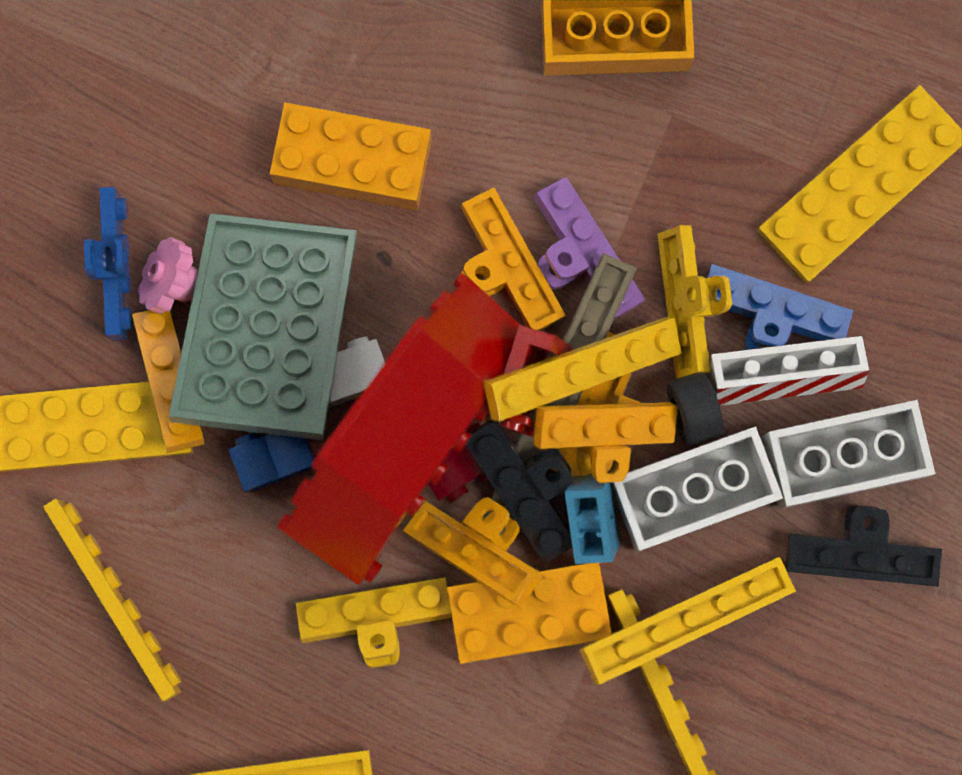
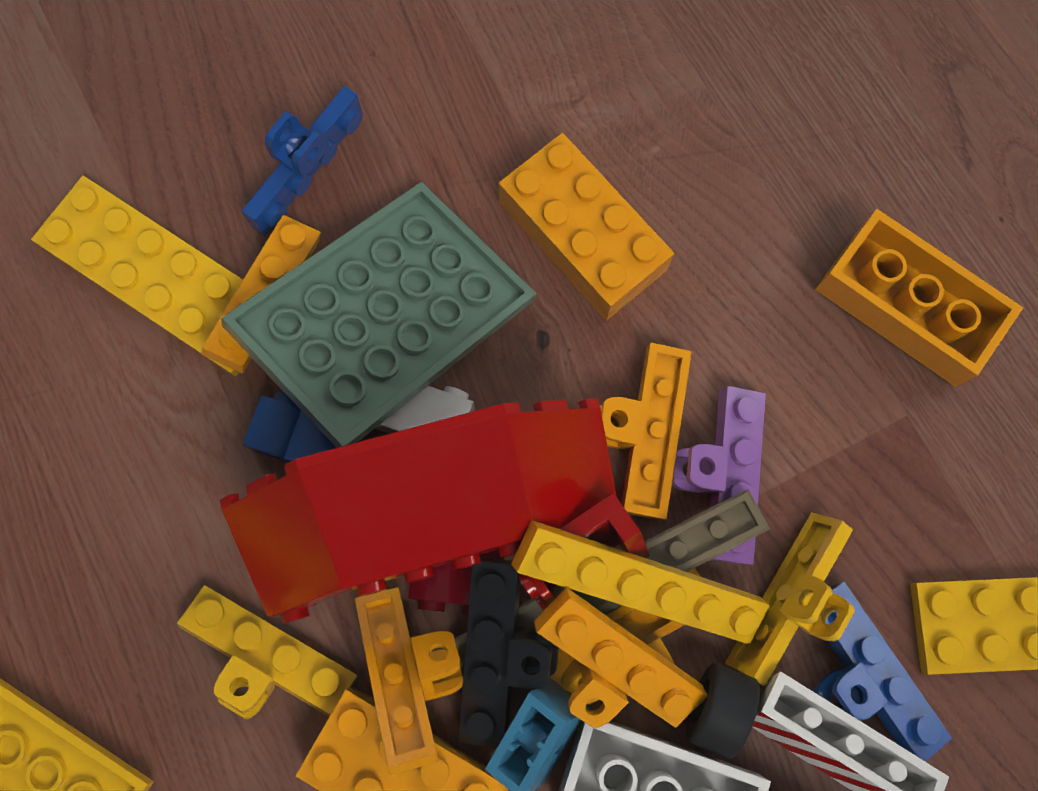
camera: 40 degrees right, 5 degrees down
yellow plate [43,499,182,702] -> none
bright pink plant [138,237,198,314] -> none

